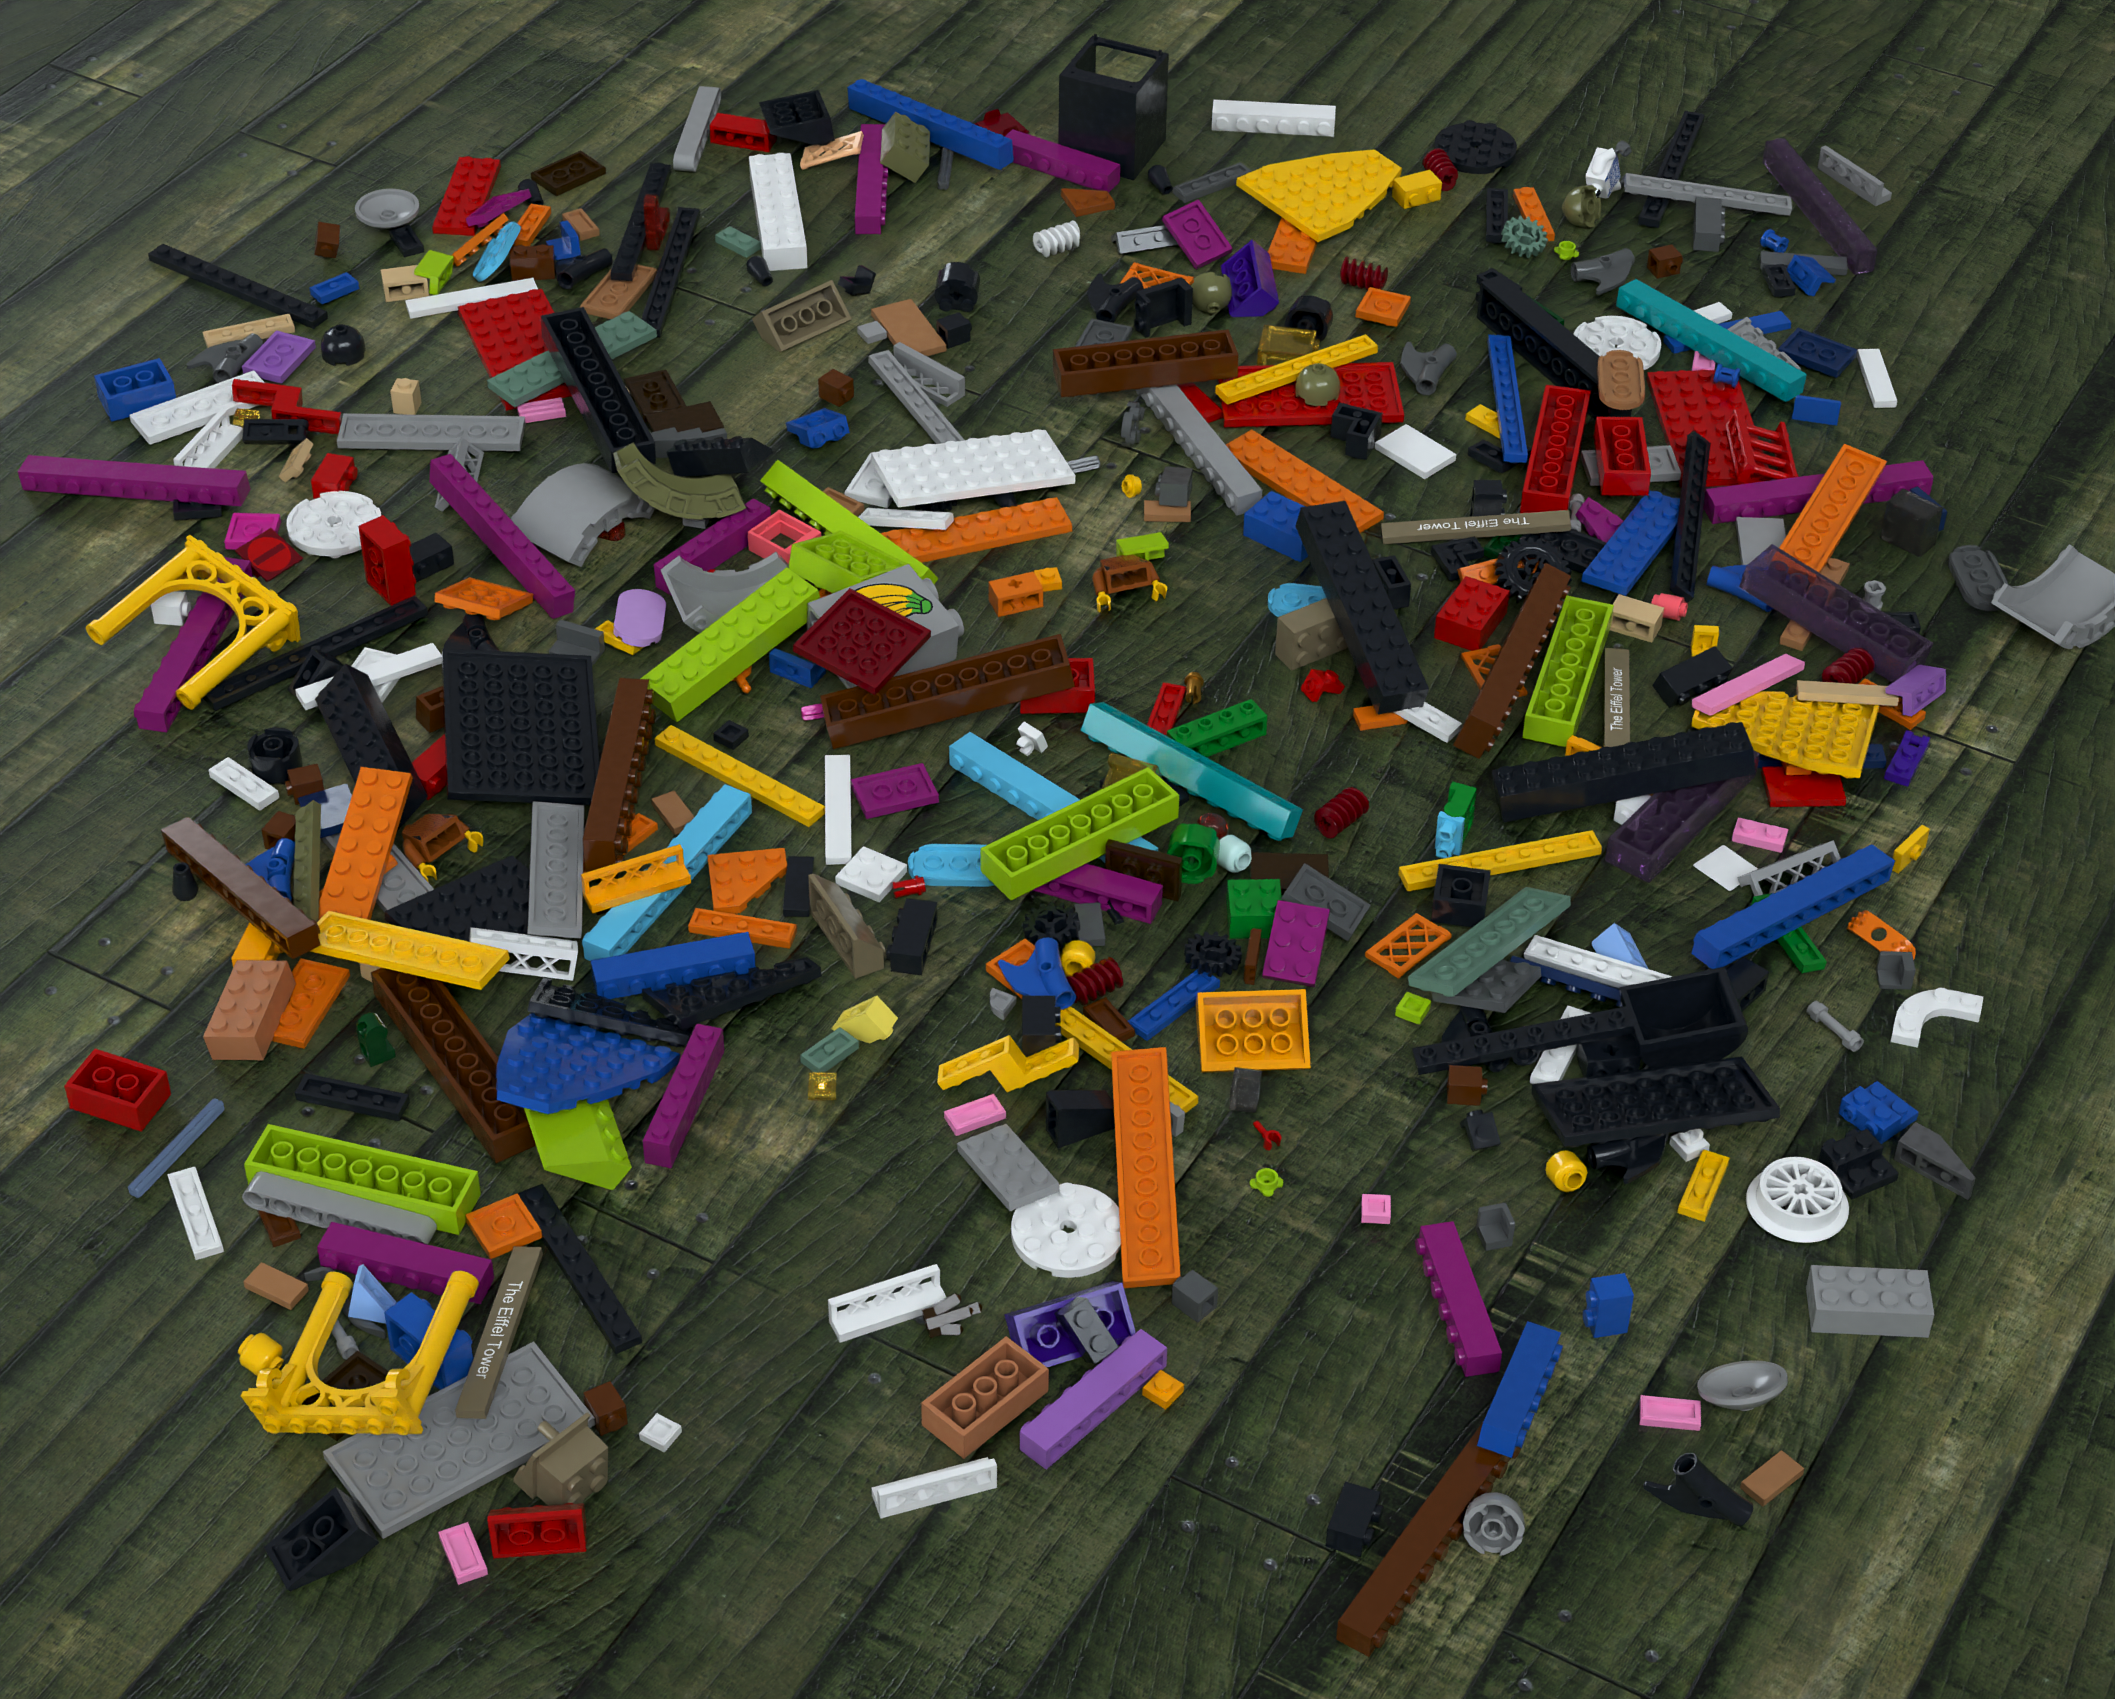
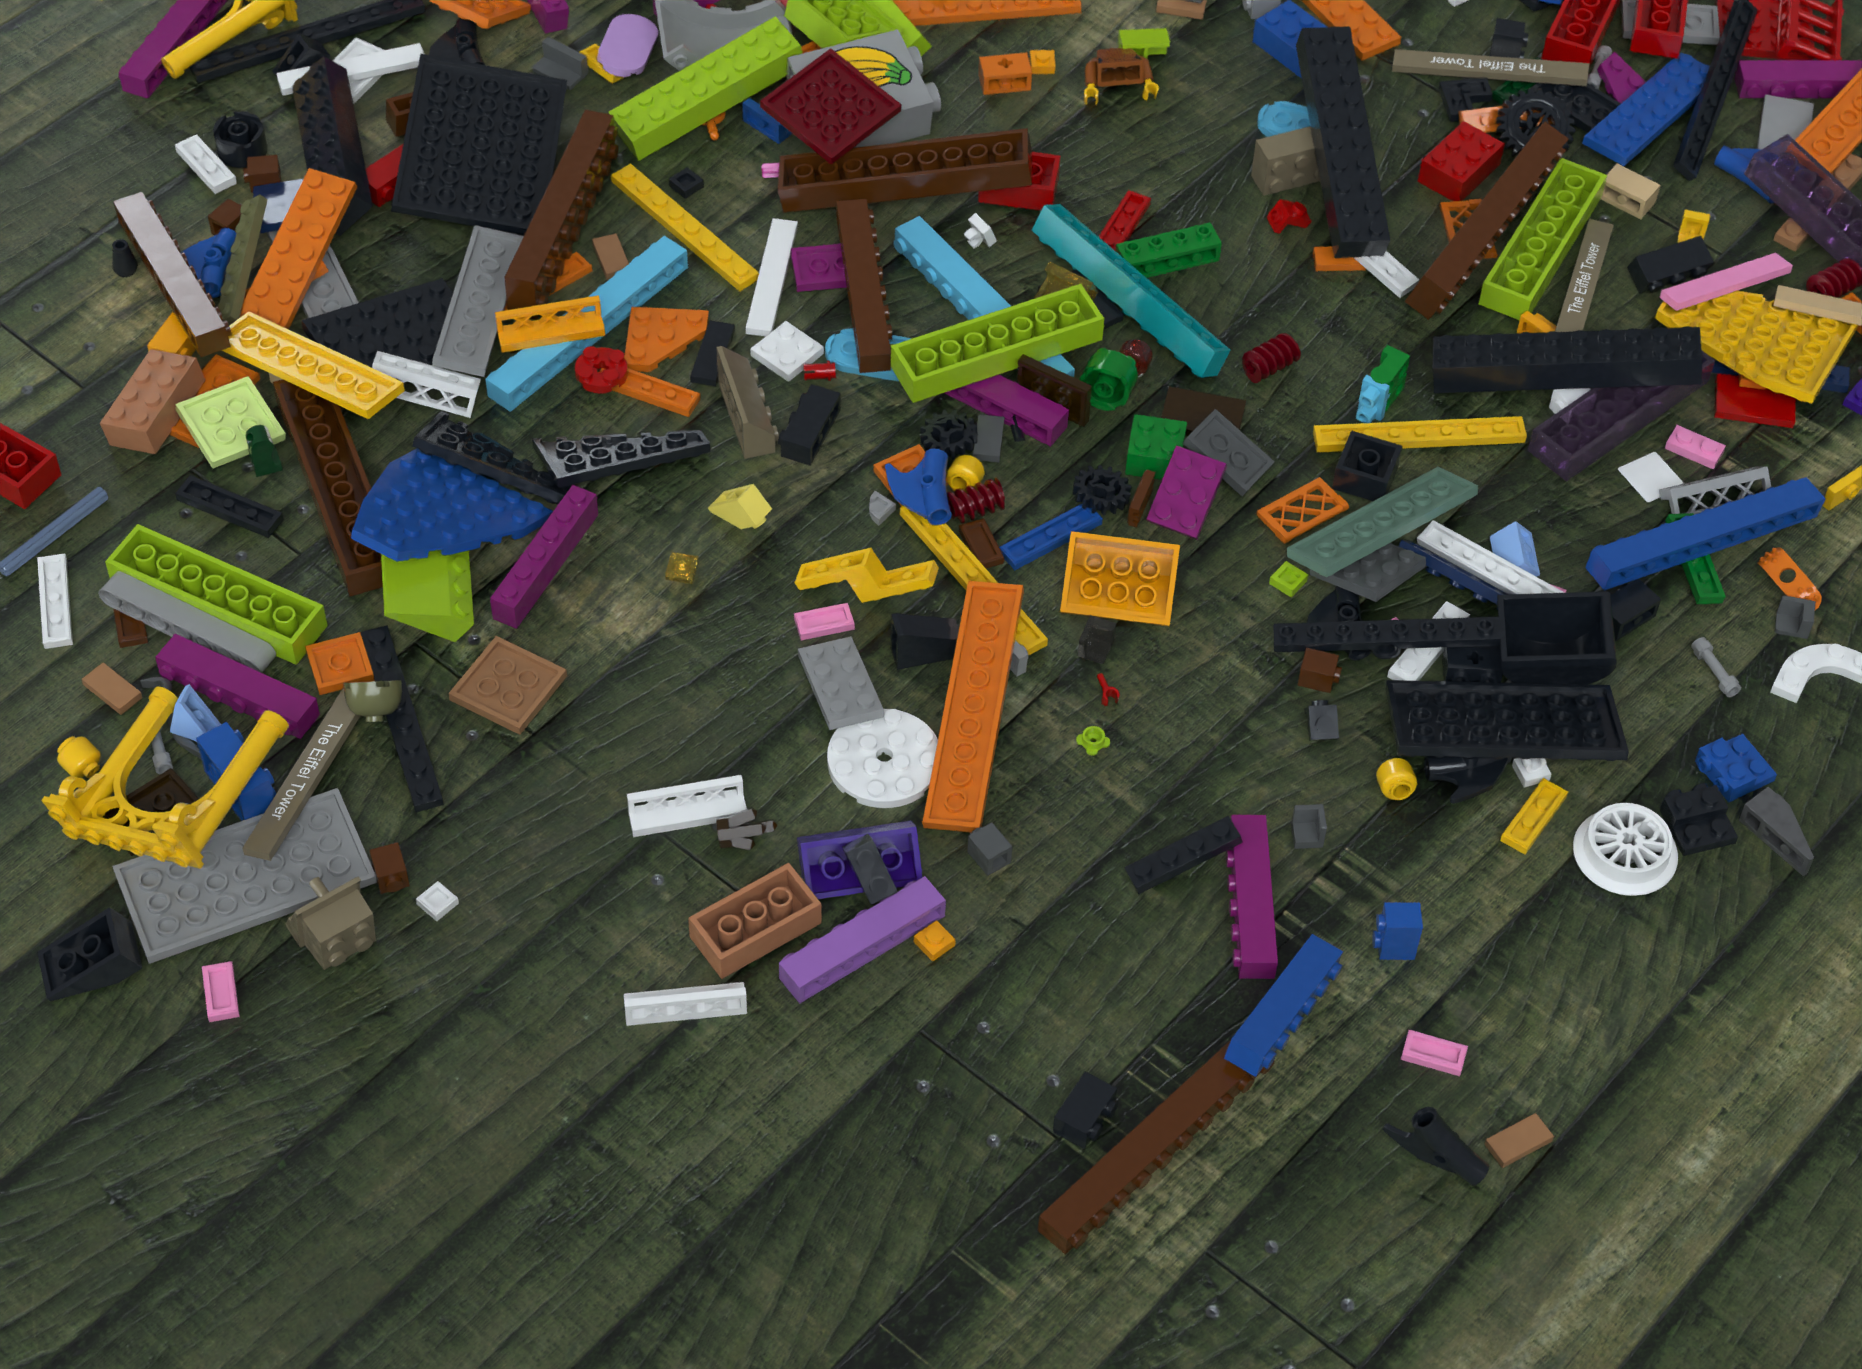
camera: 10 degrees right, 10 degrees up
dark orange torso [402,814,483,883] -> none
red slope [487,1503,586,1559] -> none
blue brick [591,932,756,999] -> none
sand green plate [800,1027,859,1076] -> none
black brick [1022,996,1061,1073] -> none
pearl gold pin [1184,672,1204,704] -> none
light aqua head [1215,835,1252,873] -> none
bright pink plate [1361,1194,1391,1224] -> none
black brick [1372,555,1411,609] -> none
light grey cylinder [1463,1492,1525,1556] -> none
coral brick [1651,593,1688,621] -> none
light grey dish [1697,1361,1788,1411] -> none
light grey brick [1806,1265,1934,1338] -> none
none -> yellowish green plate [176,376,286,469]
none -> olive cylinder [344,680,402,722]
none -> medium nougat plate [448,636,567,735]
none -> red plate [575,346,628,393]
none -> reddish brown brick [836,199,894,373]
none -> black plate [1124,816,1243,895]

